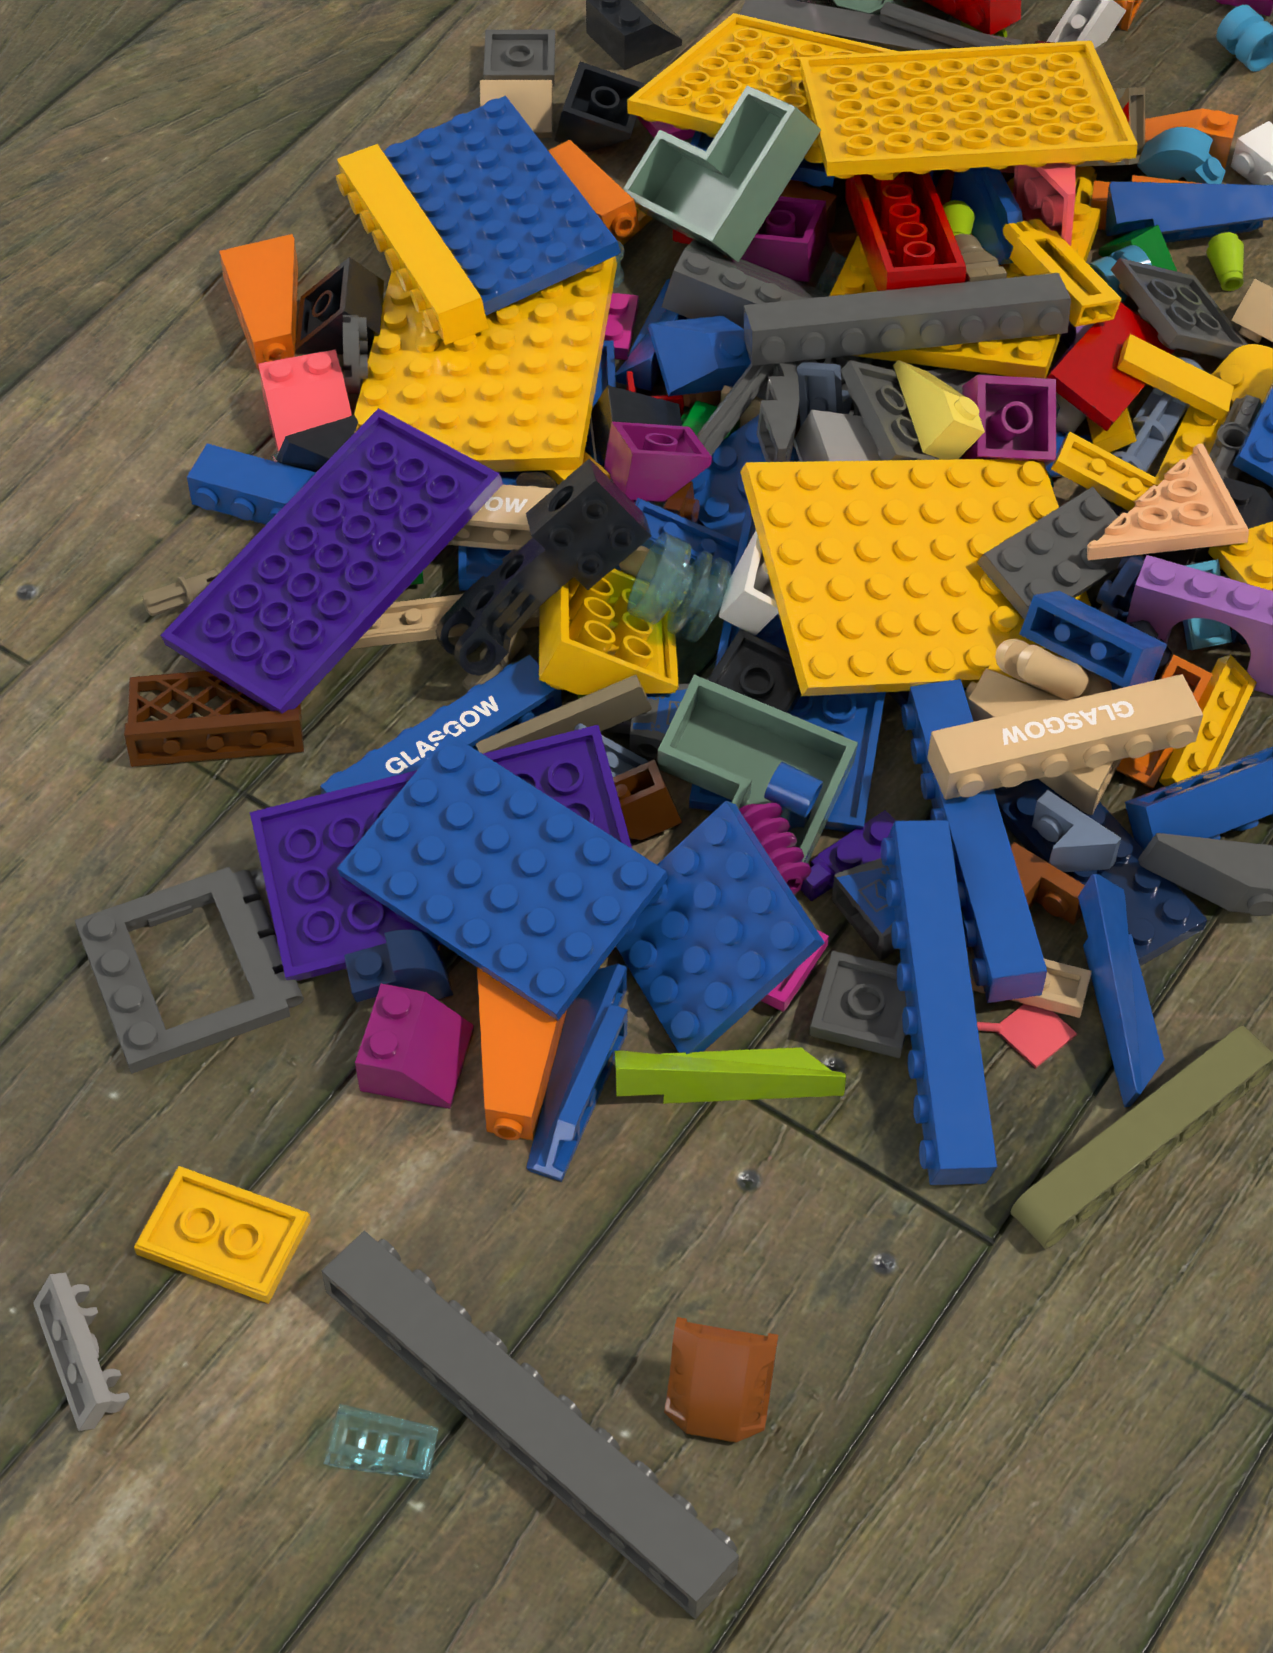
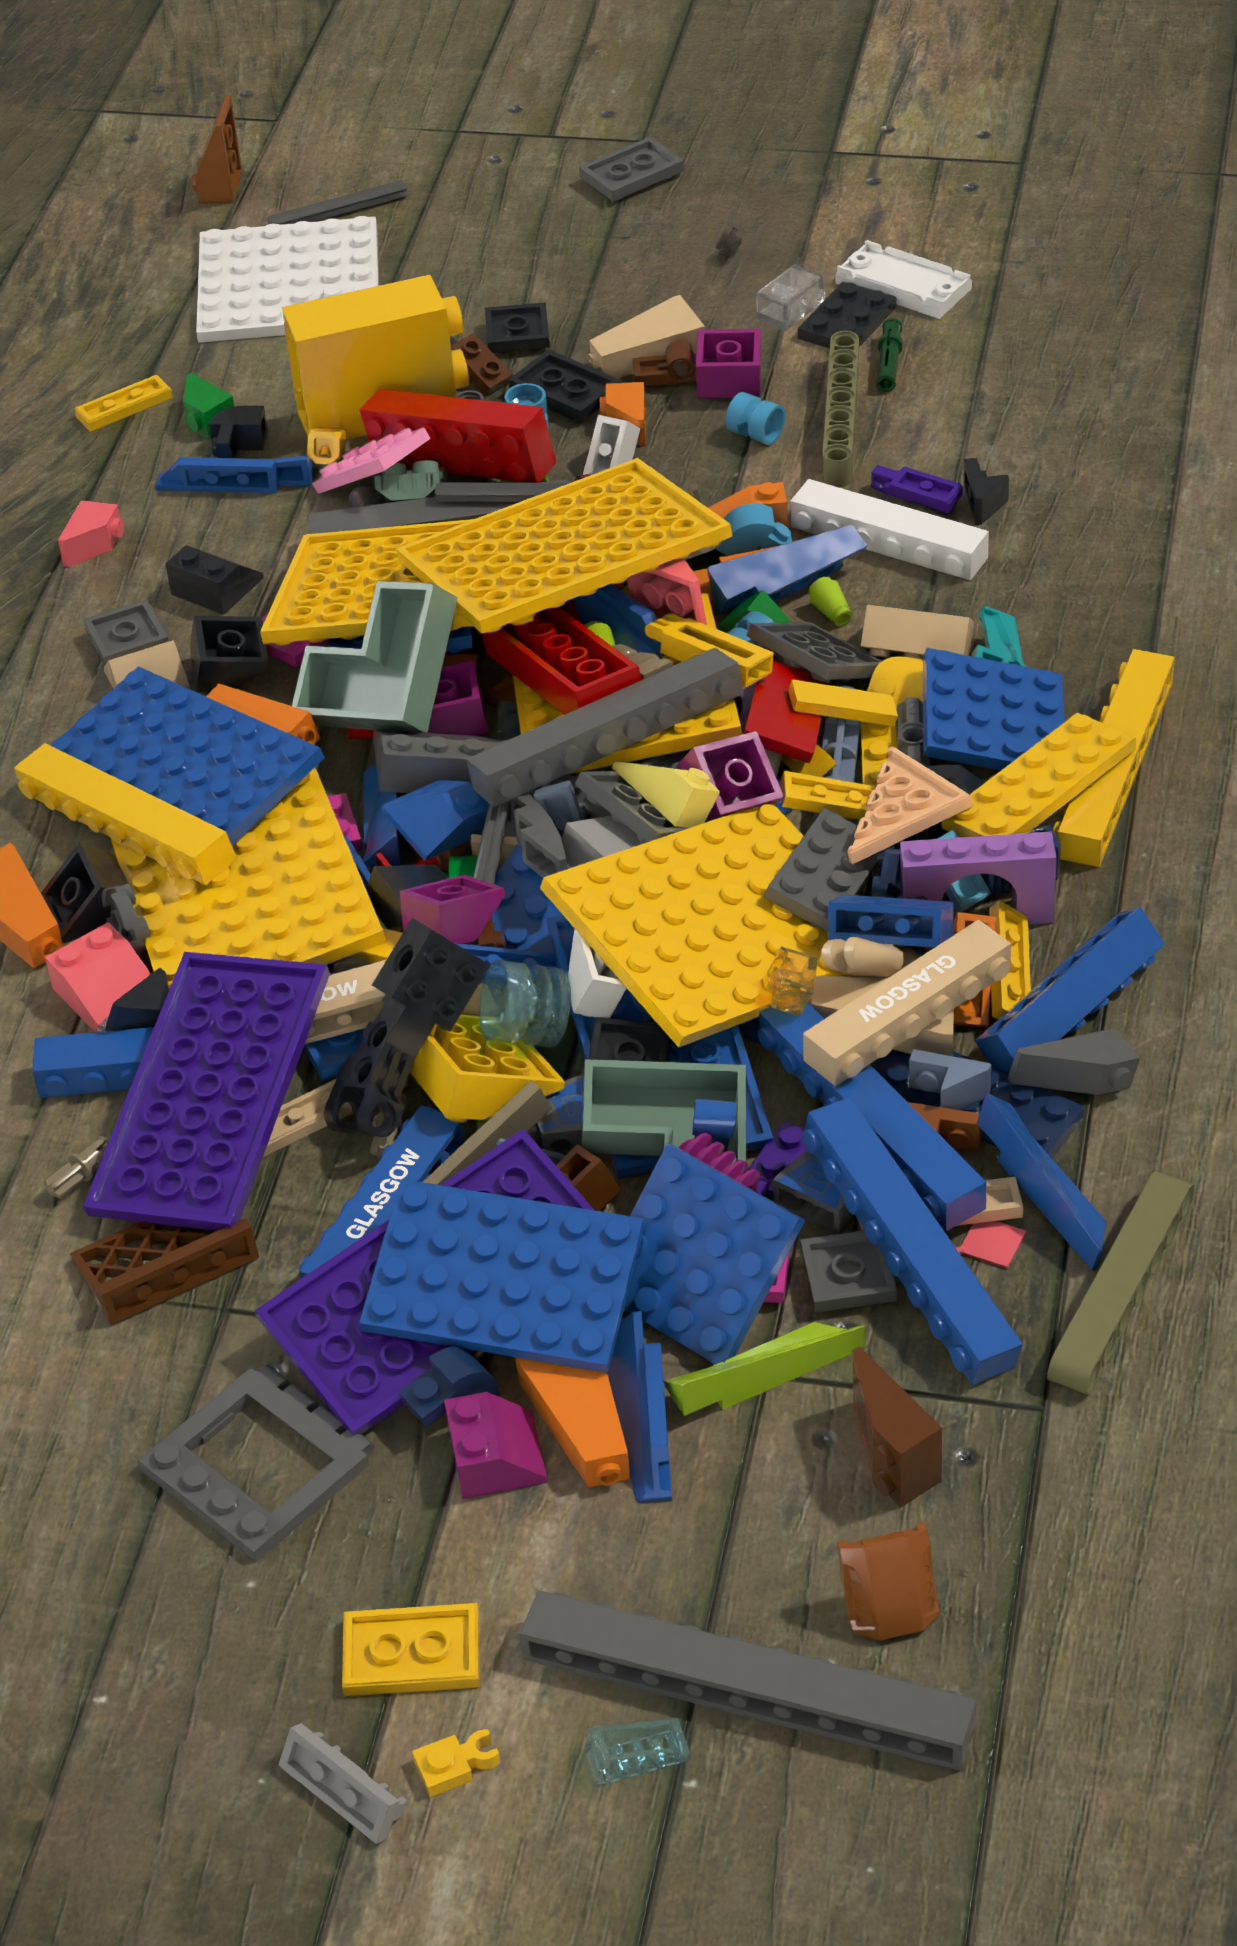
camera: 20 degrees left, 10 degrees down
none -> yellow plate [412,1729,500,1797]
none -> clear yellow brick [767,946,818,1016]
none -> reddish brown slope [852,1346,942,1508]

